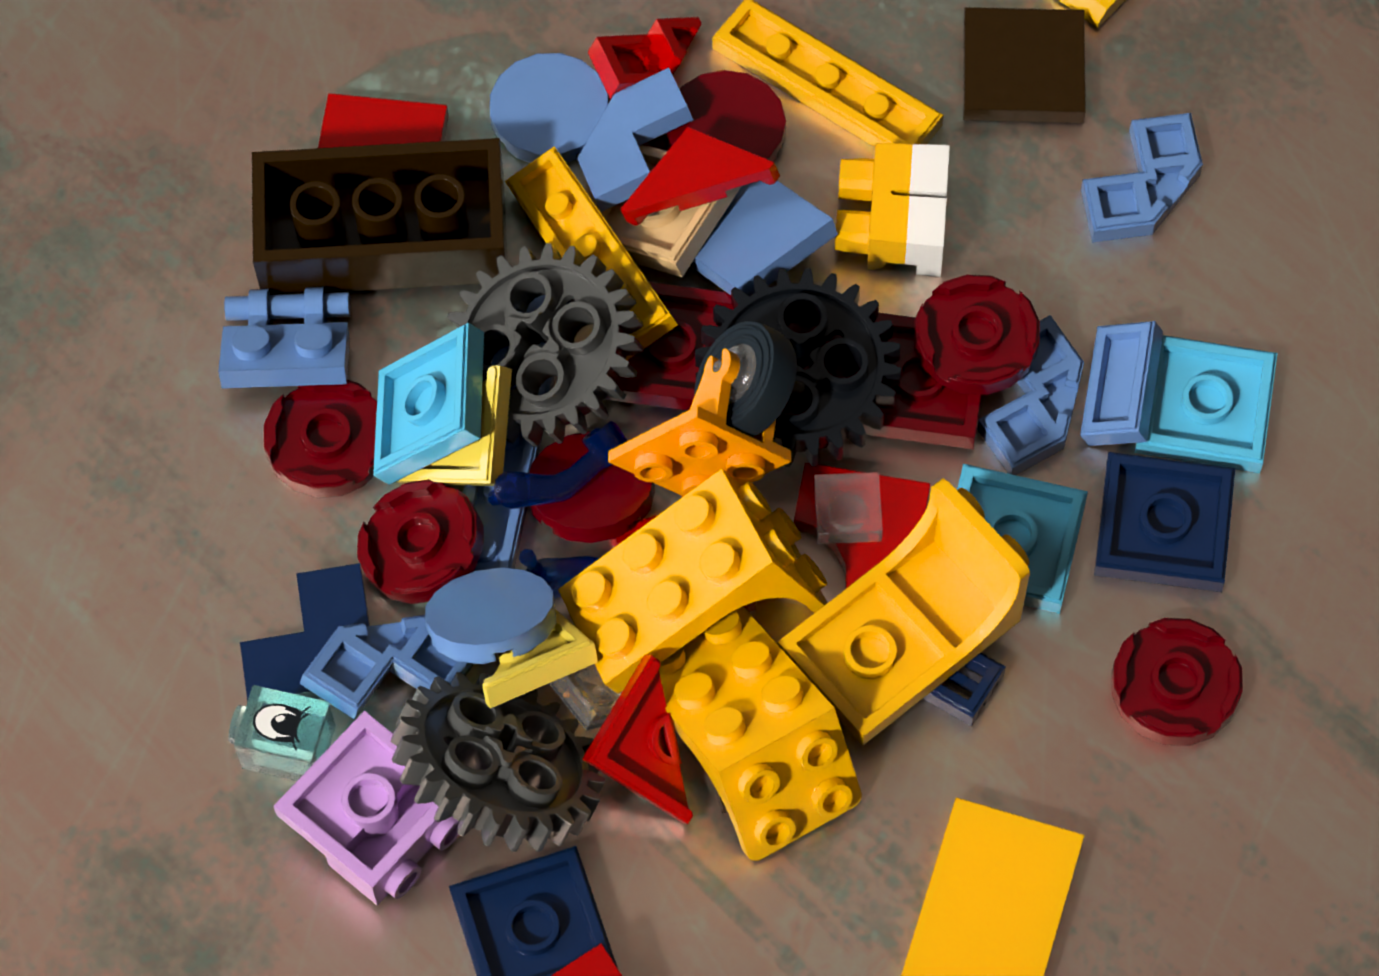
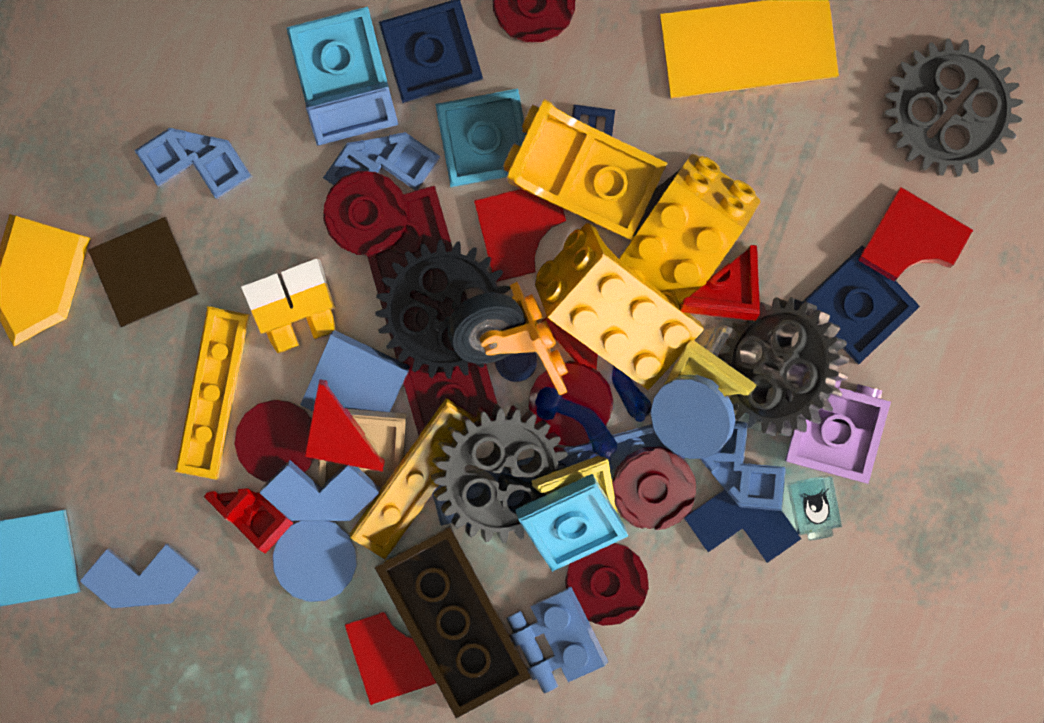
camera: 120 degrees left, 25 degrees up
clear plate [814,472,883,544] -> none

